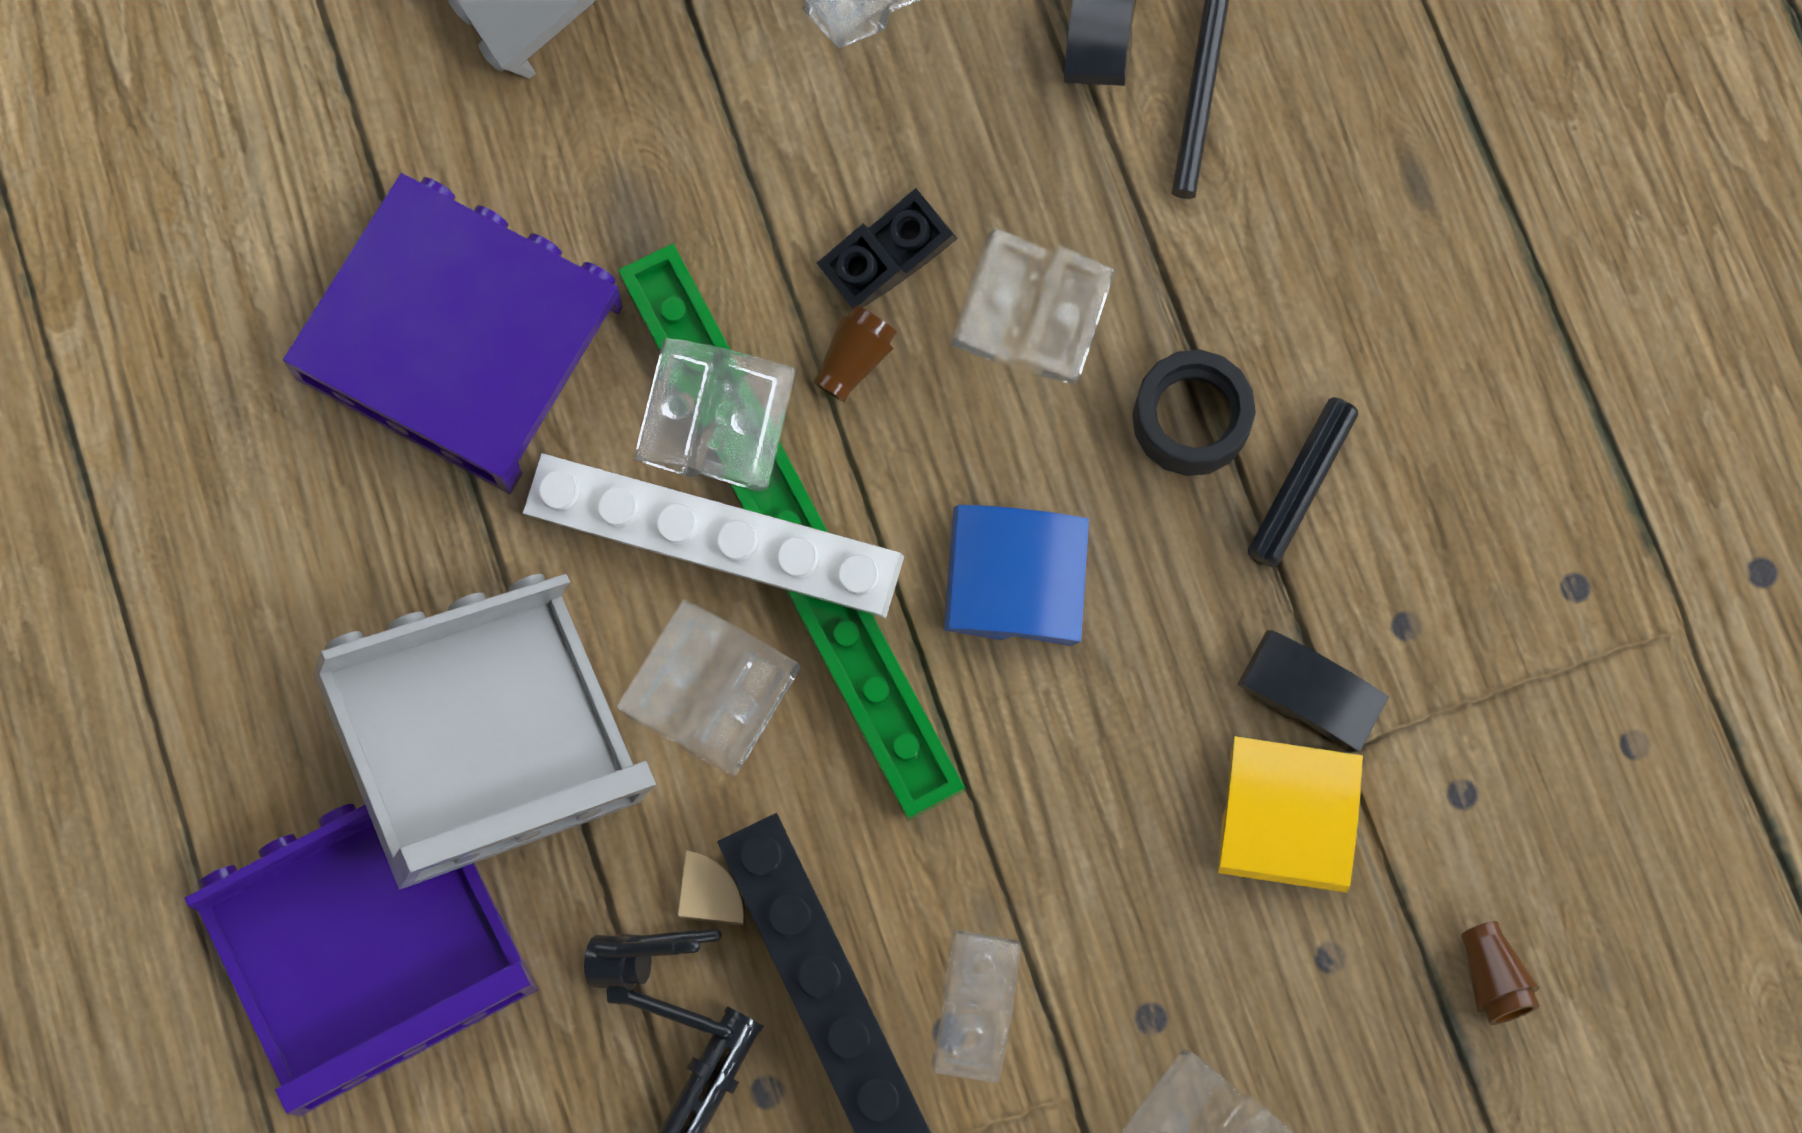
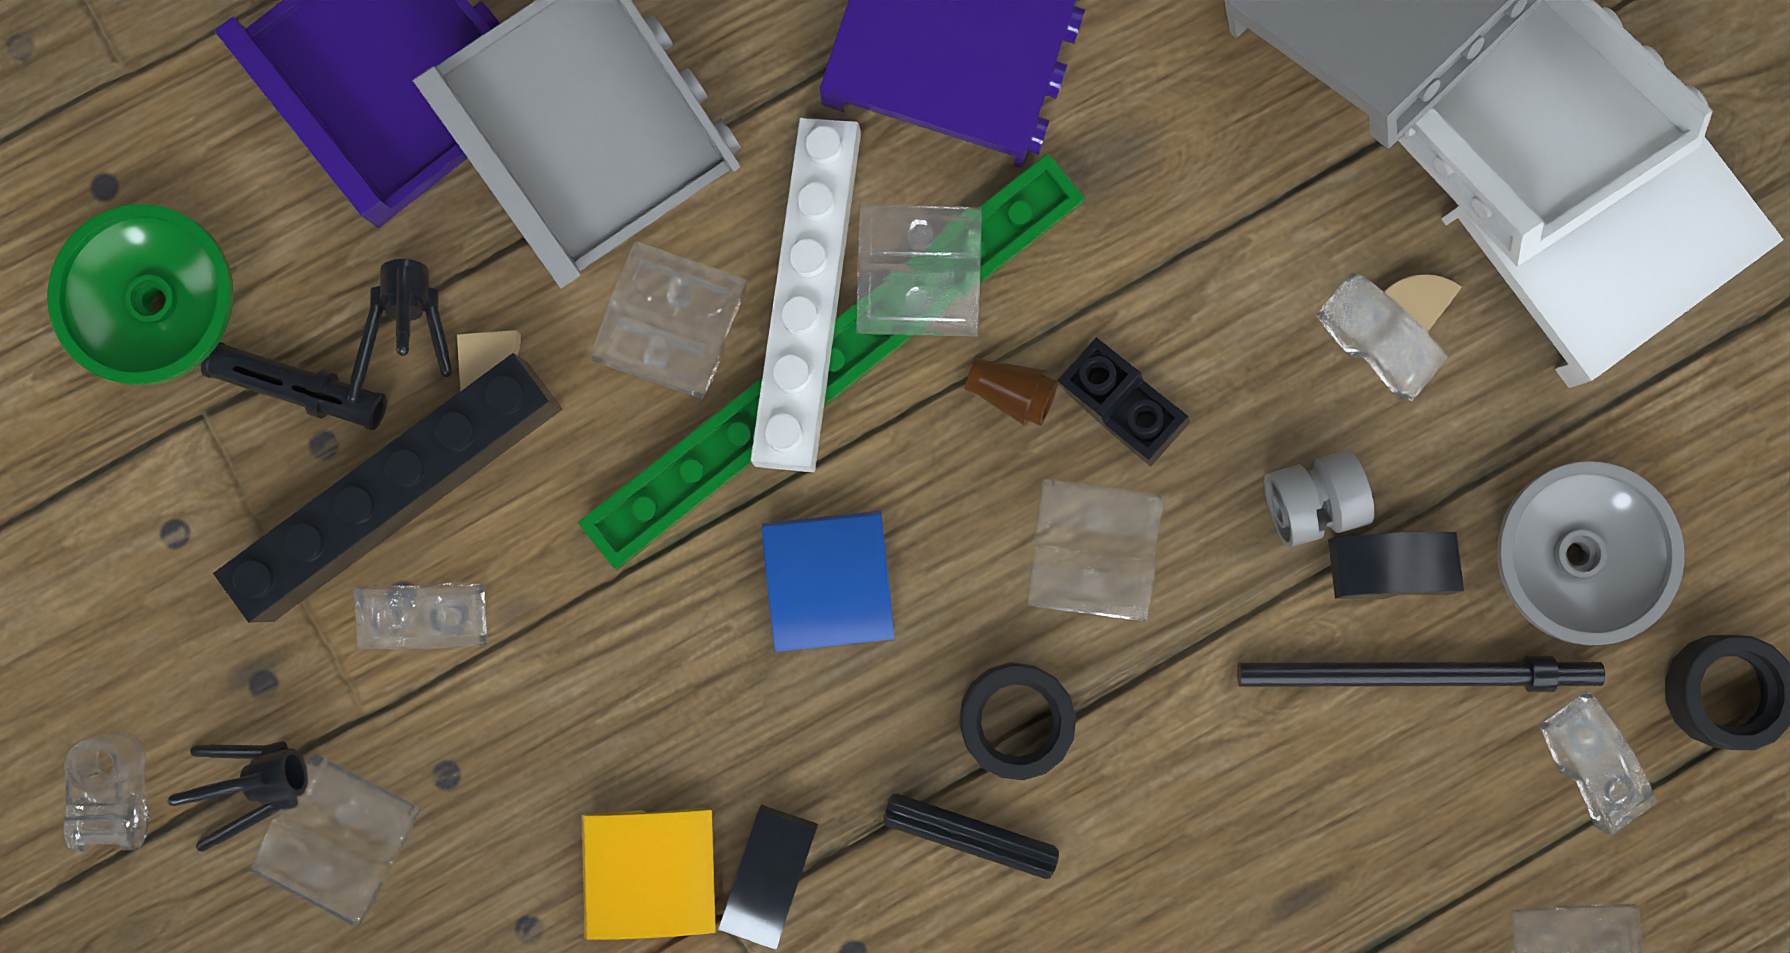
camera: 80 degrees right, 10 degrees up
none -> light grey wheel [1264,449,1374,548]

